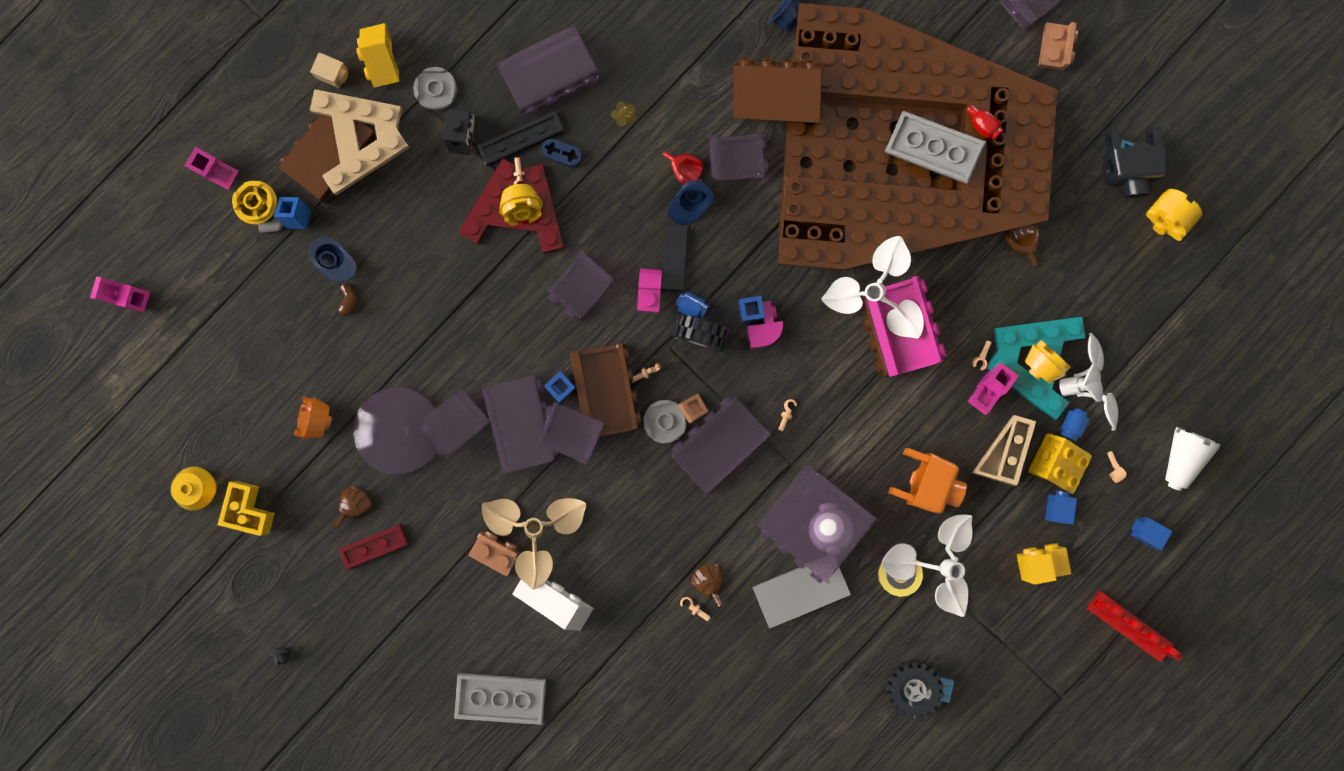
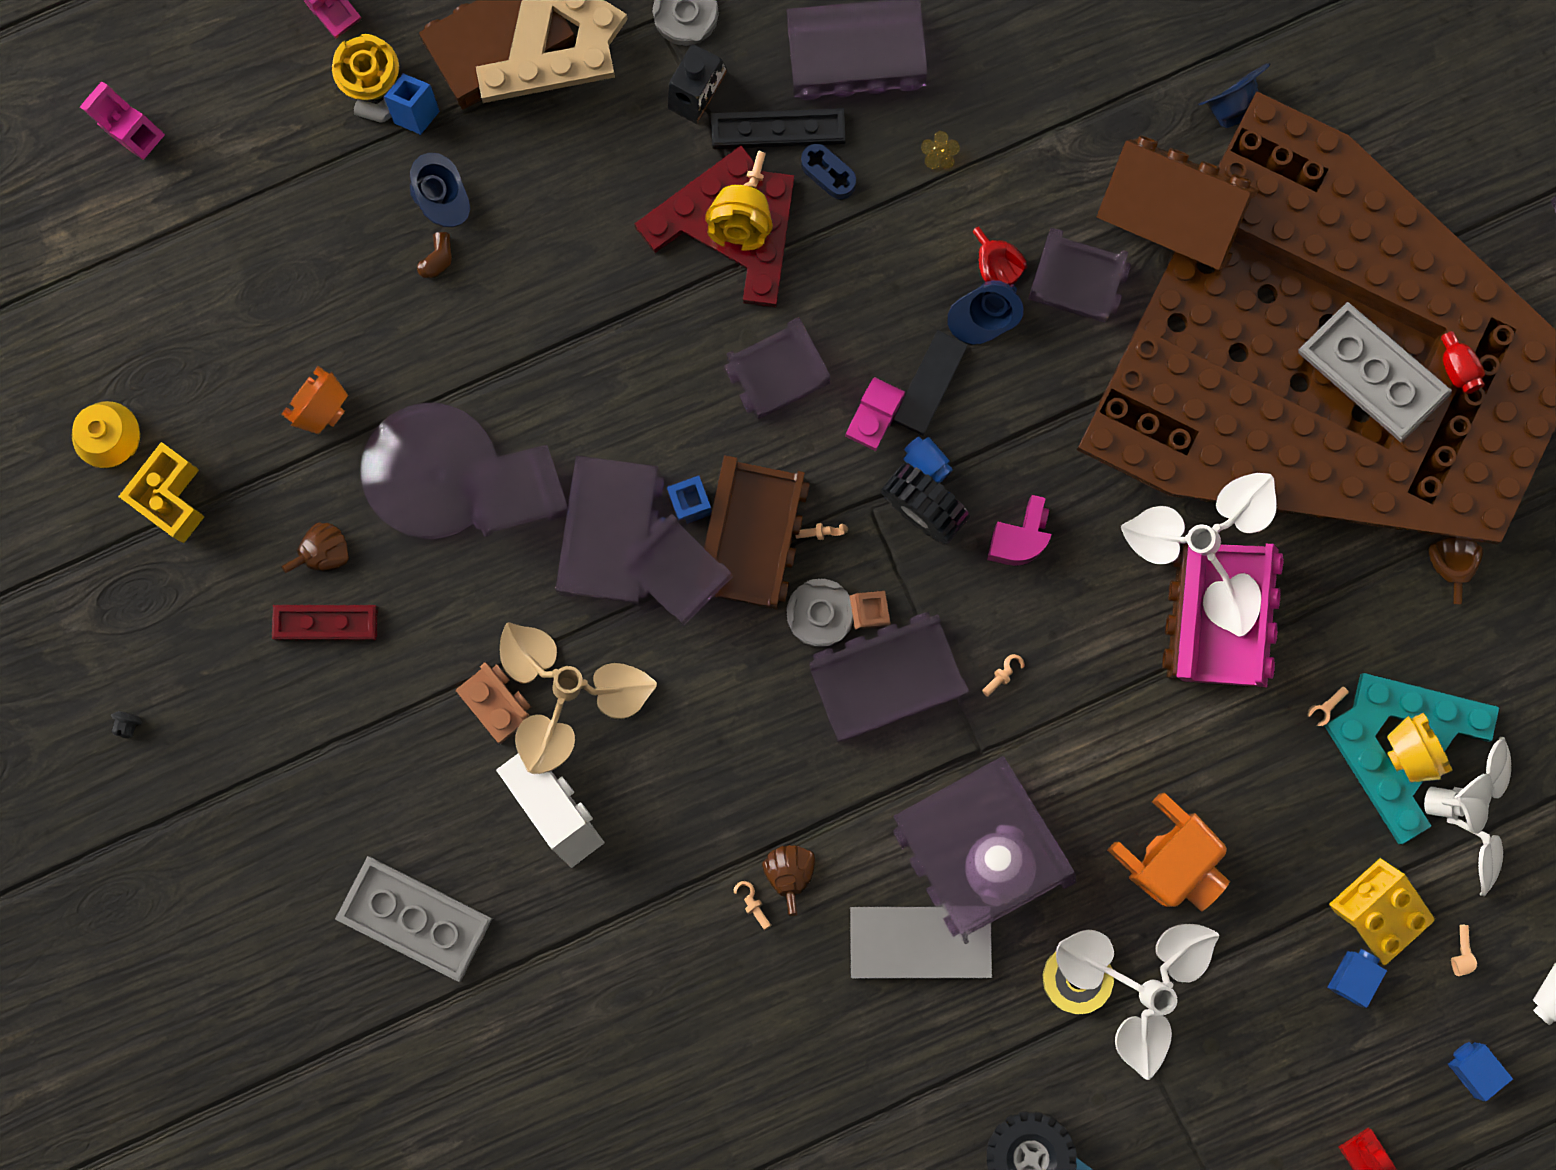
camera: 25 degrees right, 5 degrees down
blue brick [738,296,765,324] -> none
dark pink brick [968,363,1018,415] -> none
tan wedge [972,415,1036,486] -> none
yellow brick [1017,543,1071,584] -> none
blue brick [1060,408,1090,443] -> none

